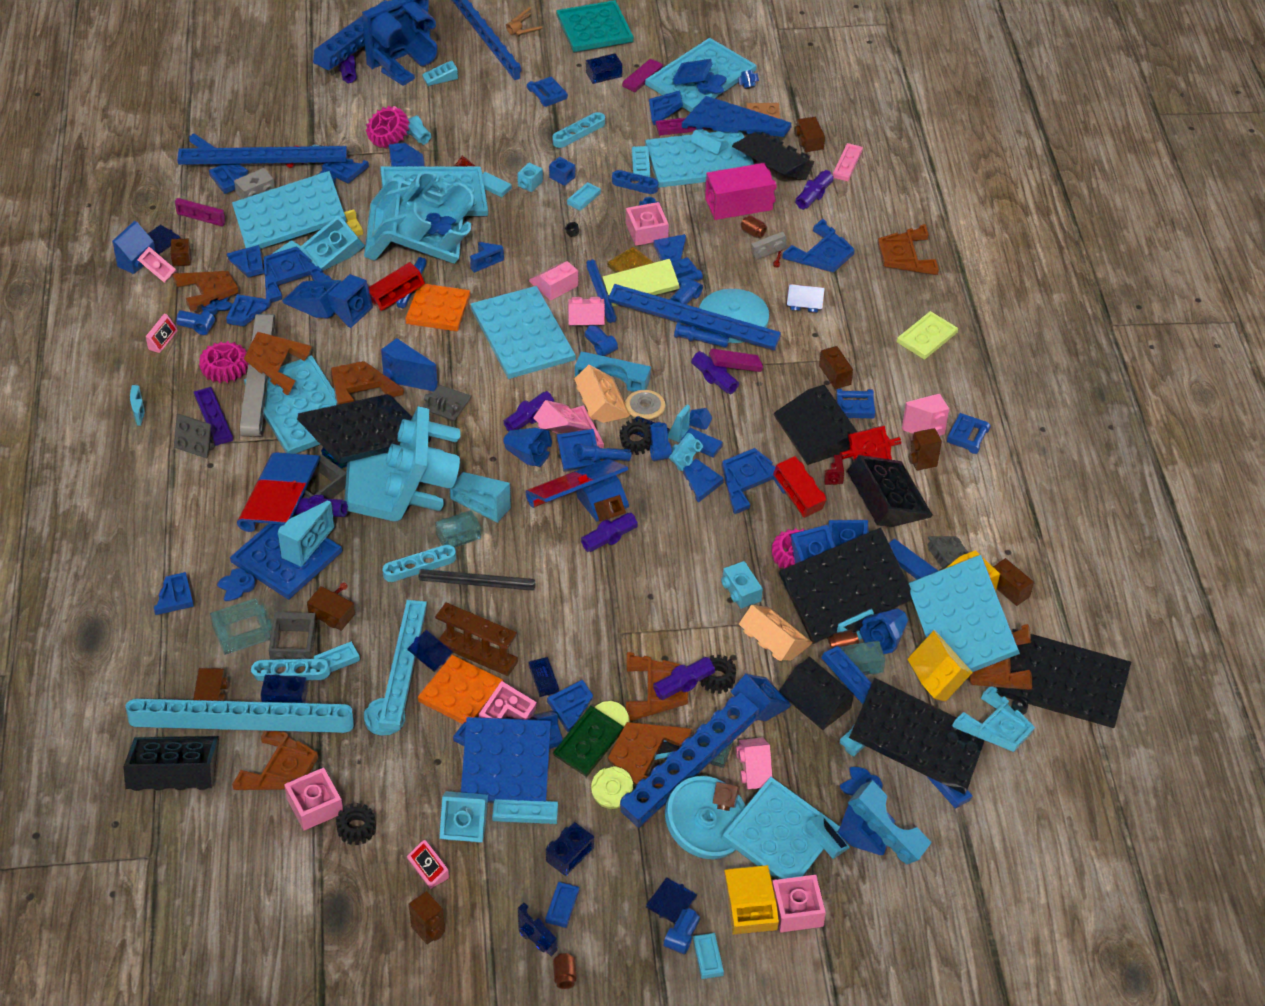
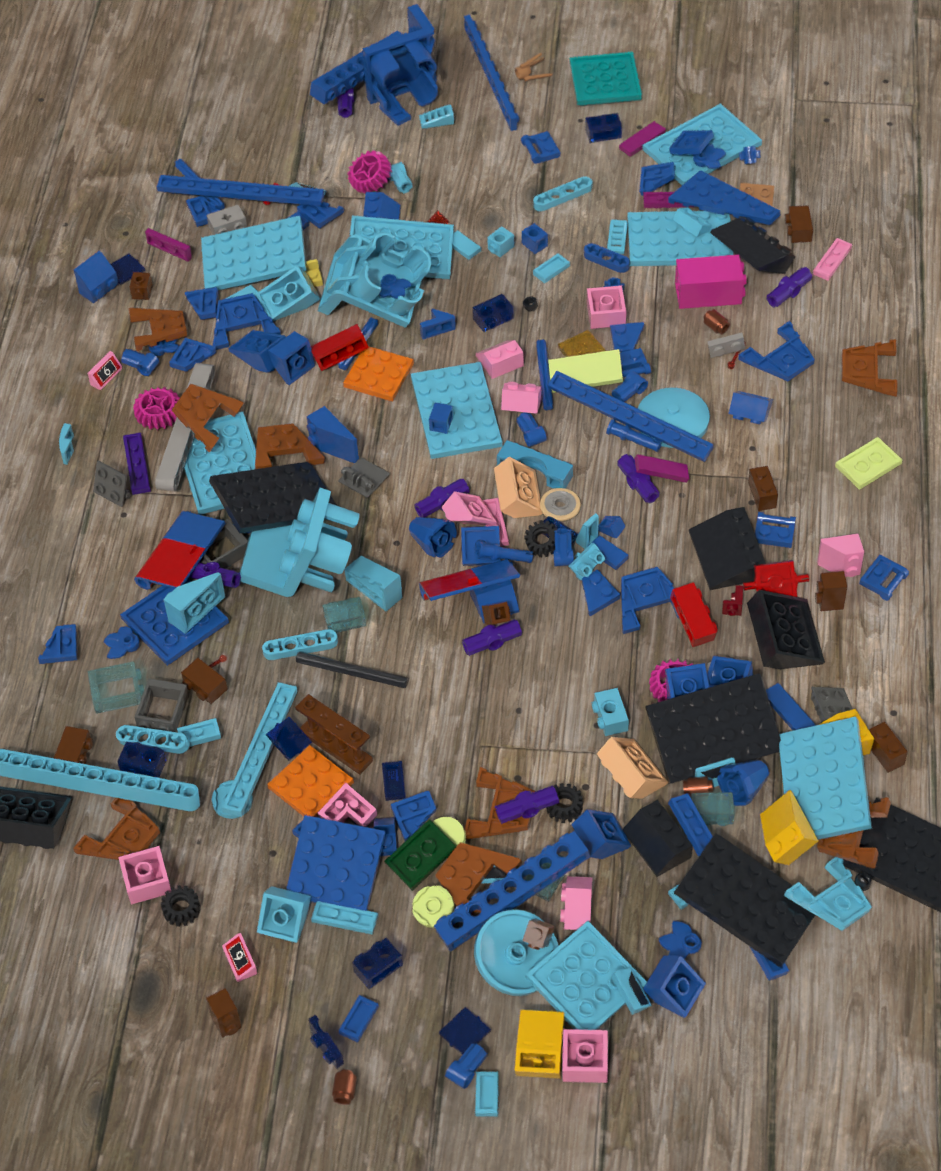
camera: 15 degrees right, 5 degrees up
bright pink slope [138,247,177,283] -> none
dark azure arch [848,780,932,865] -> none
none -> blue brick [429,403,453,434]
none -> clear blue brick [472,294,514,332]

